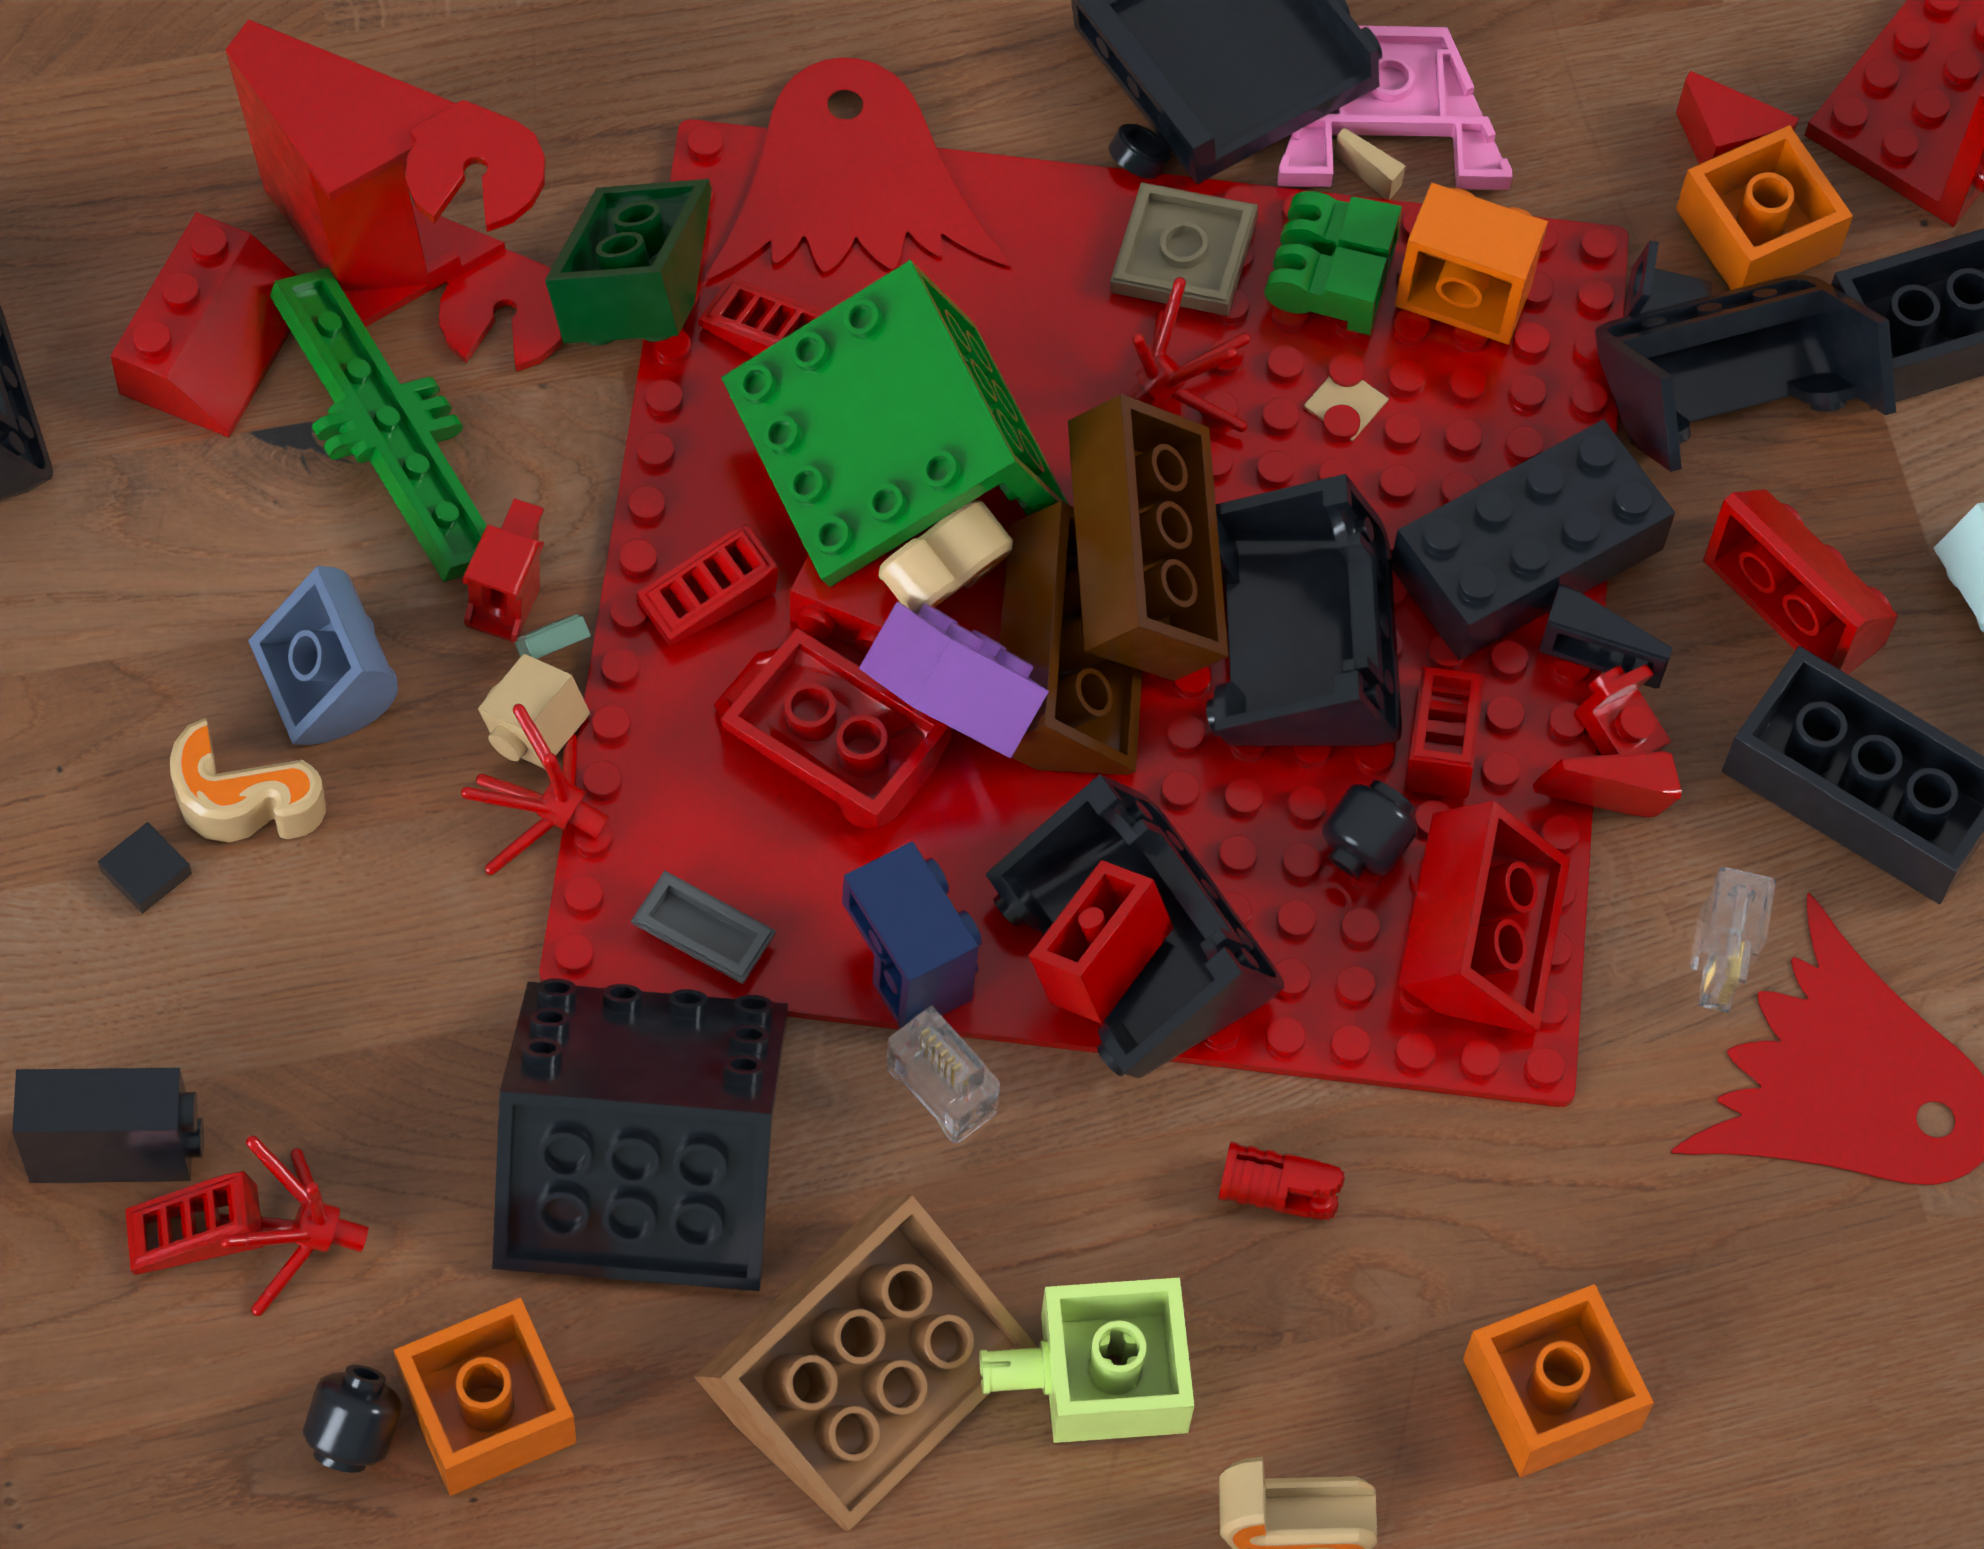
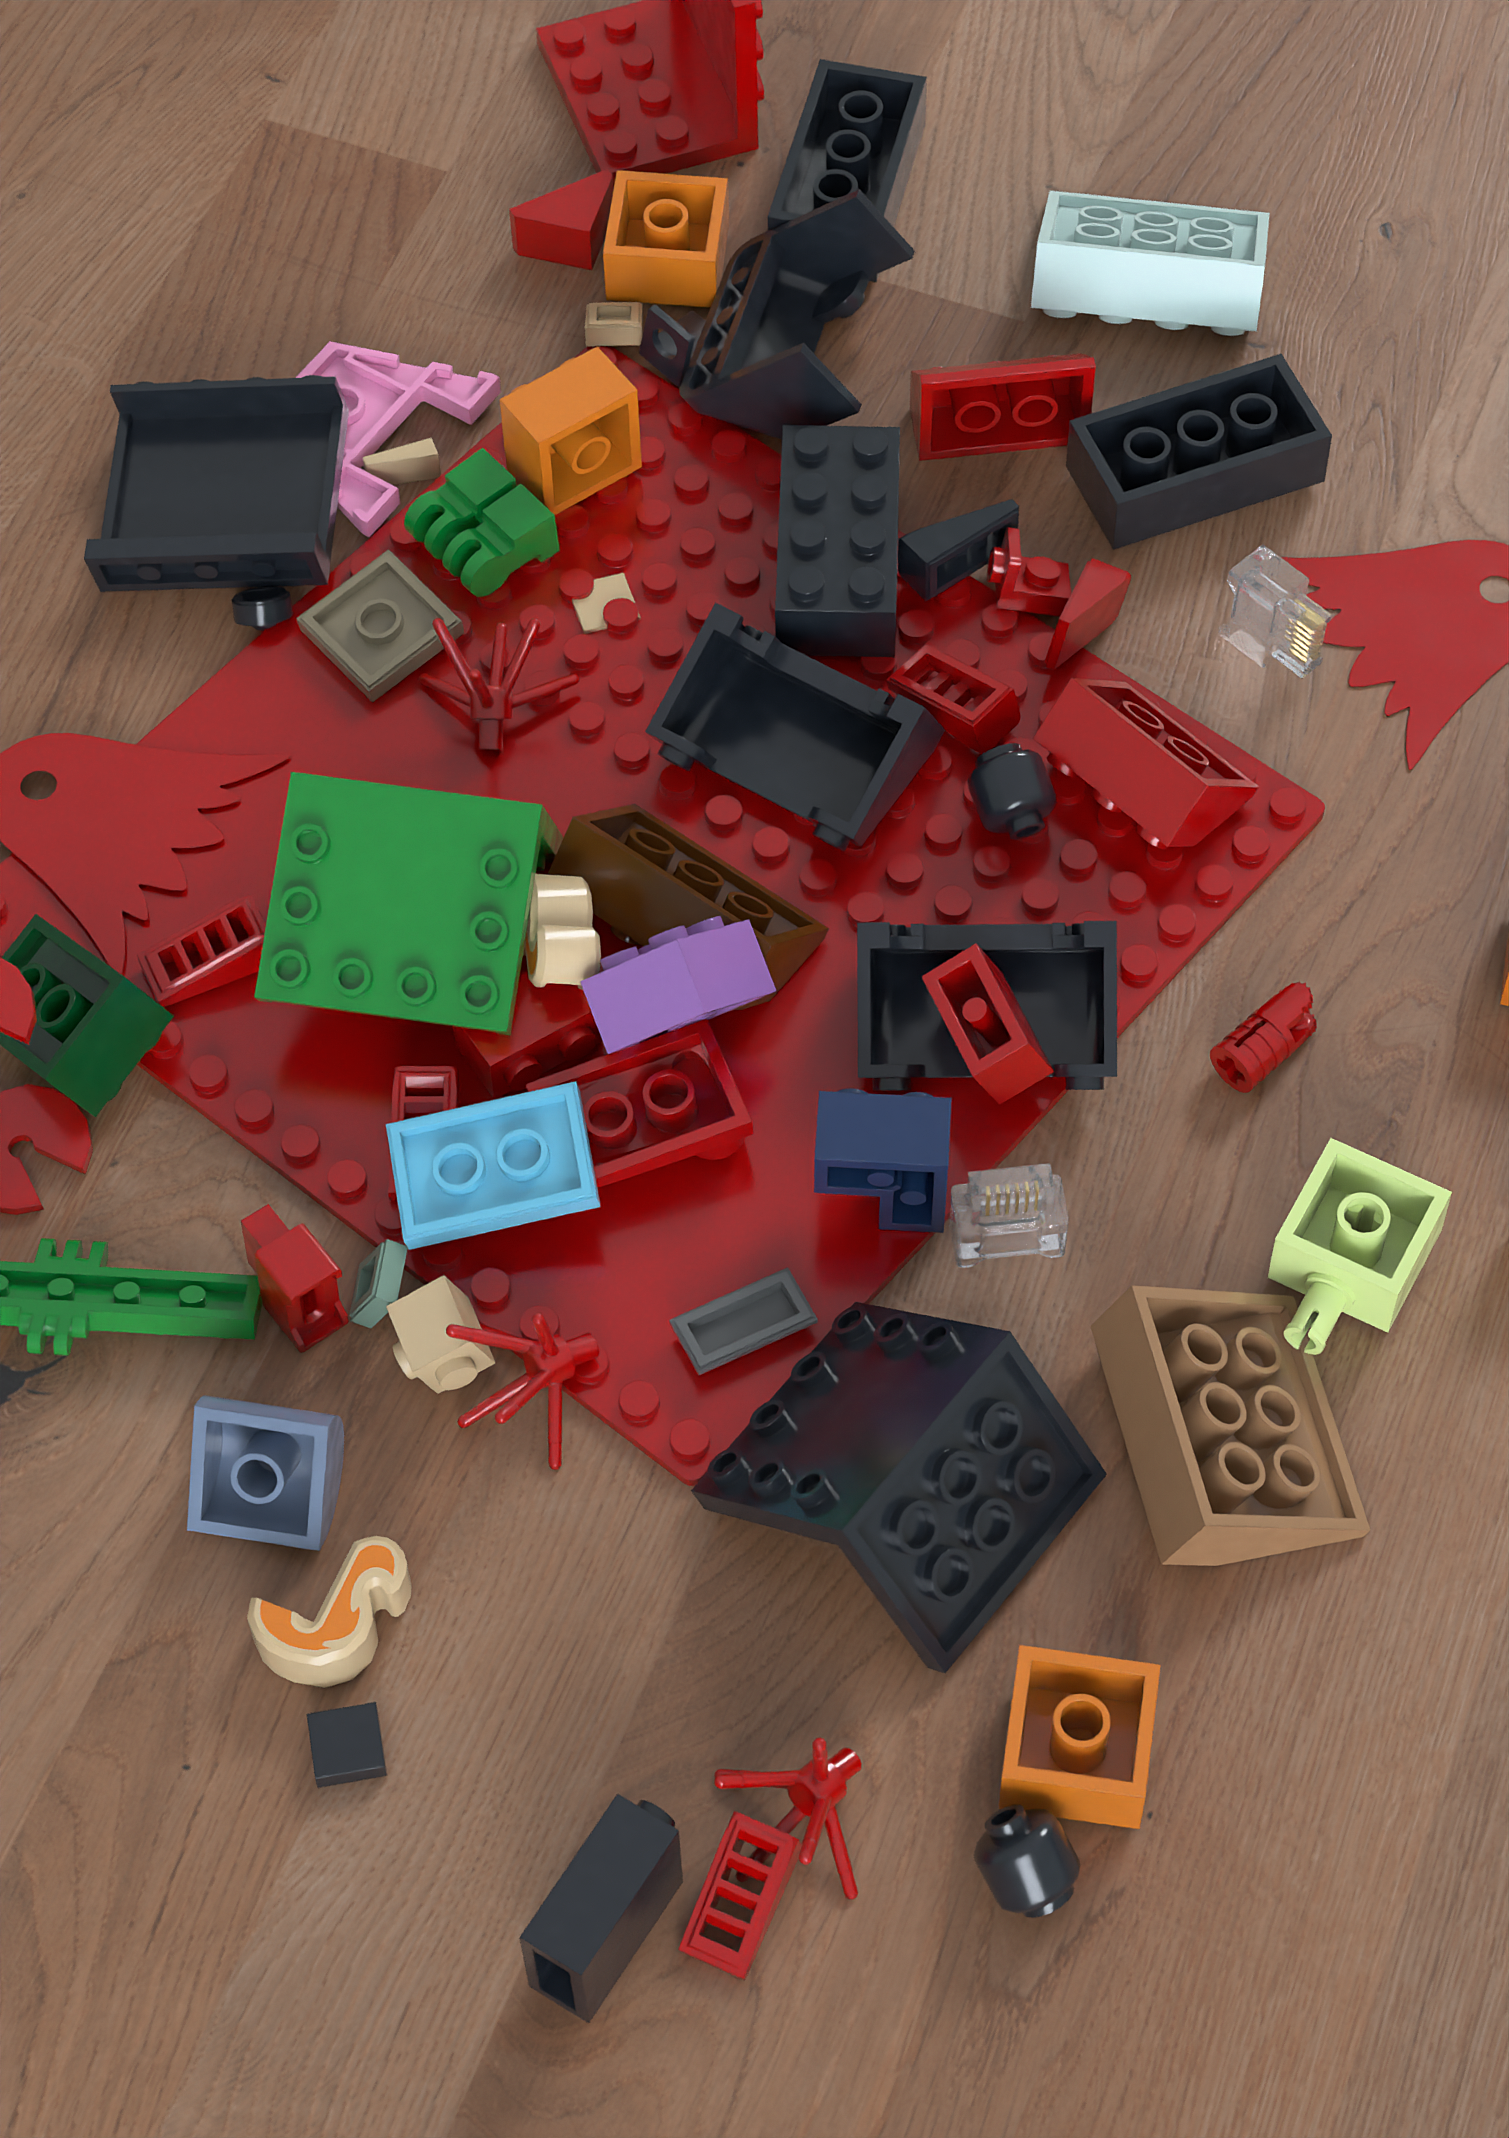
camera: 50 degrees left, 5 degrees down
reddish brown brick [1068,394,1229,681] -> none
none -> medium azure tile [386,1081,601,1250]
none -> tan tile [585,302,643,346]

